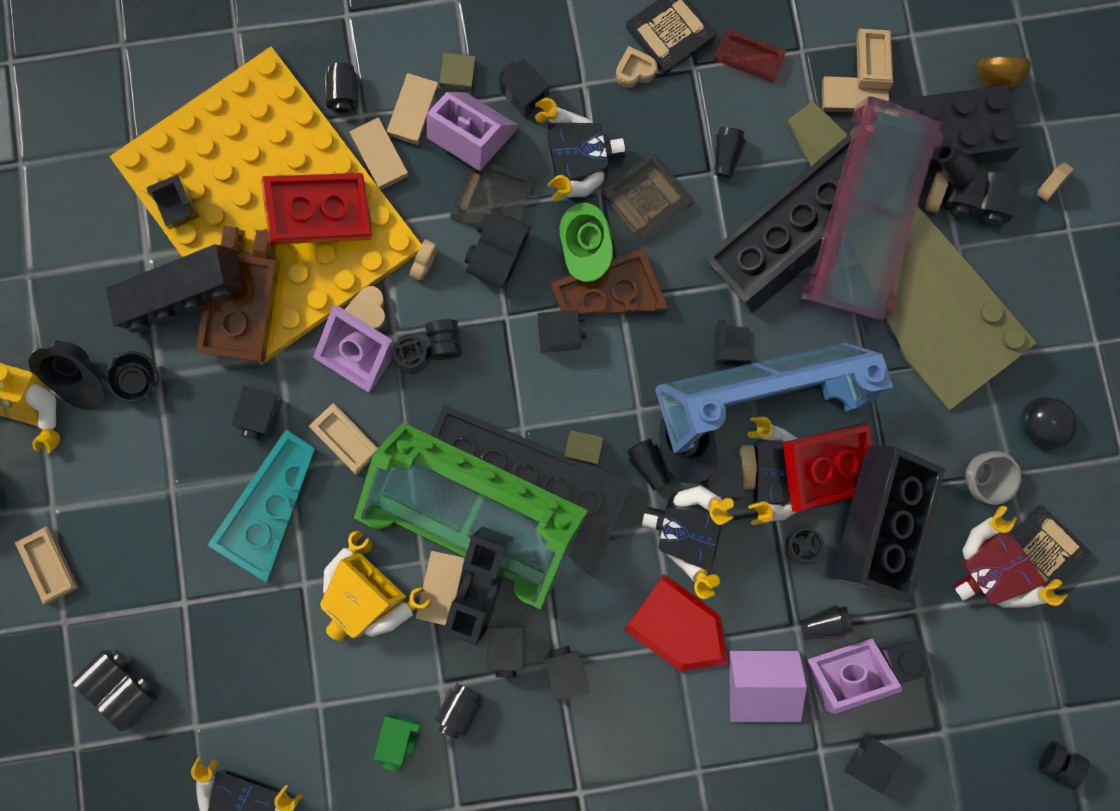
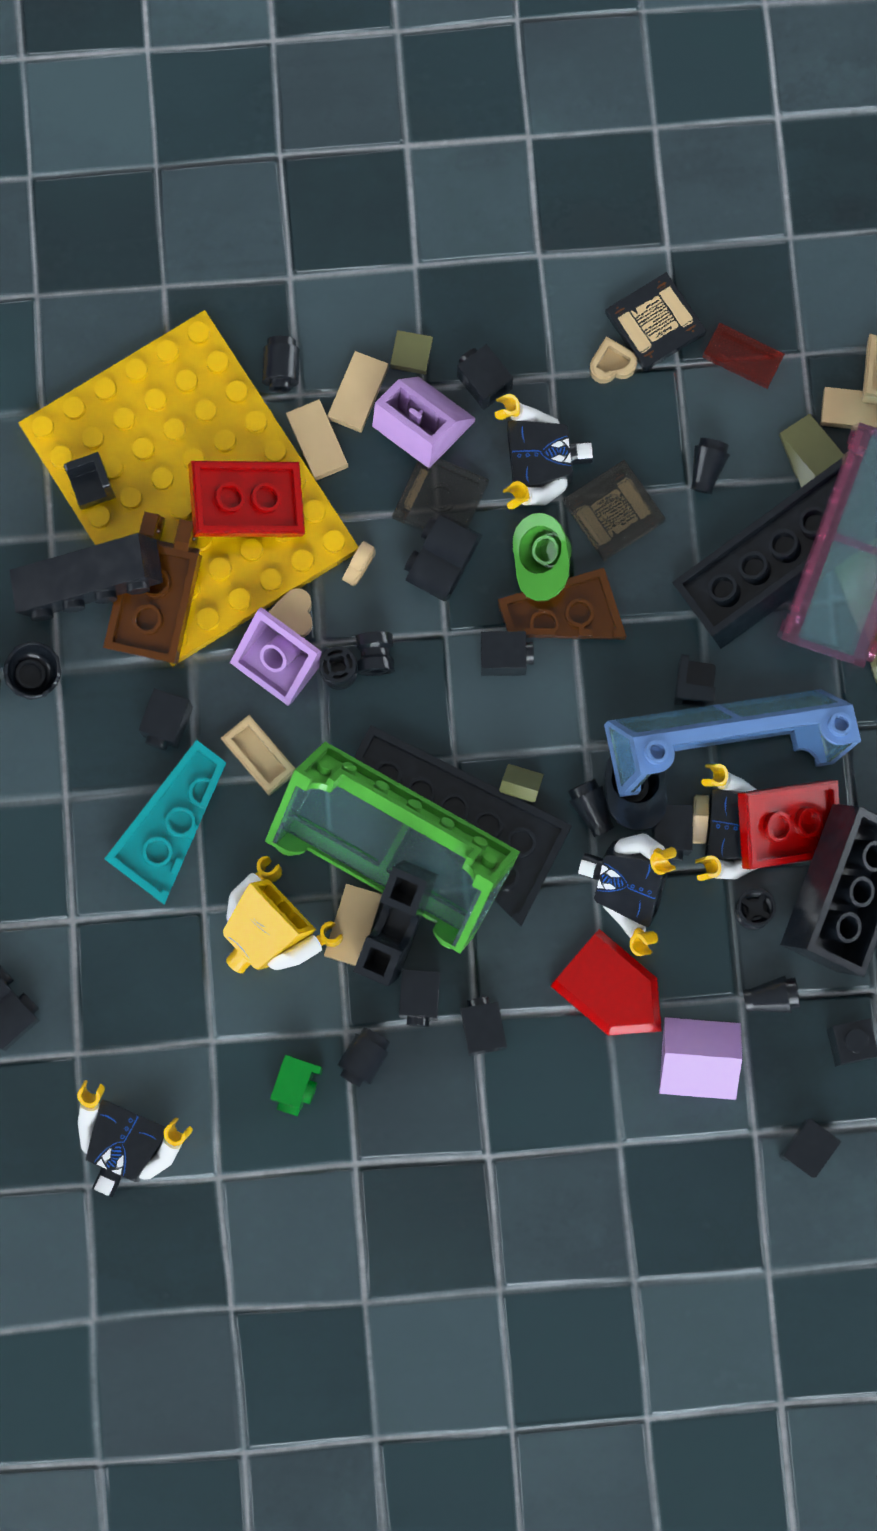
camera: 10 degrees right, 0 degrees up
lavender slope [807,638,902,714] -> none

